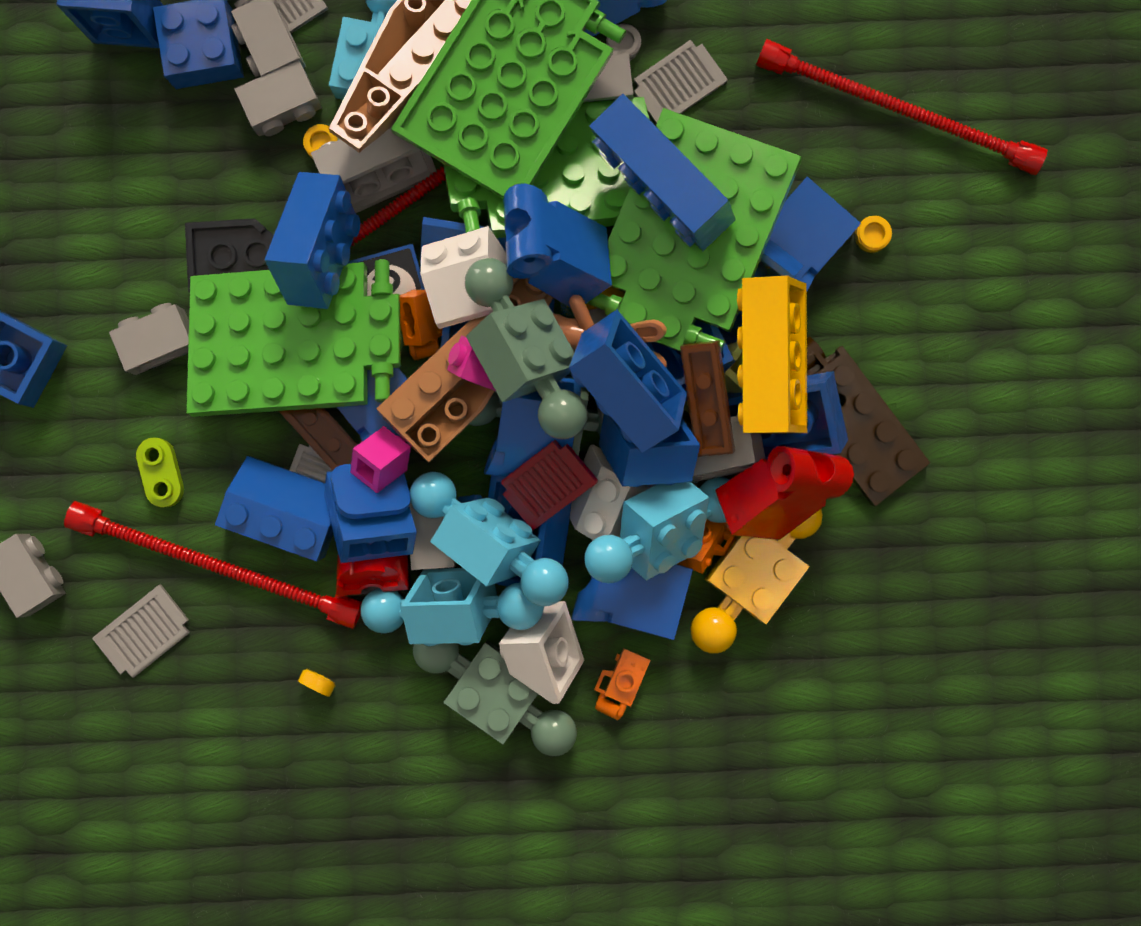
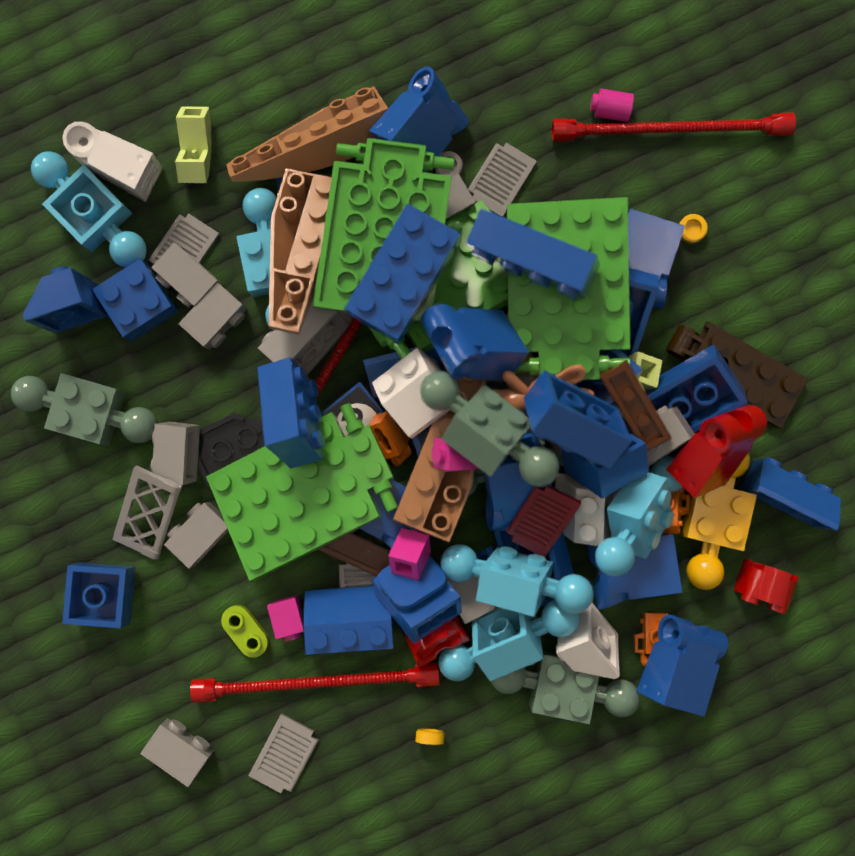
camera: 20 degrees left, 0 degrees up
yellow tile [303,124,338,159] -> none
yellow brick [737,276,807,434] -> none
none -> sand green brick [11,373,158,445]
none -> light grey window [112,466,182,559]
none -> light grey brick [150,421,200,485]
none -> dark pink brick [267,595,304,641]
none -> blue brick [344,203,460,345]
none -> dark pink brick [590,88,634,122]
none -> blue piece [636,615,728,717]
none -> red cylinder [733,559,799,614]
none -> blue slope [740,457,841,531]

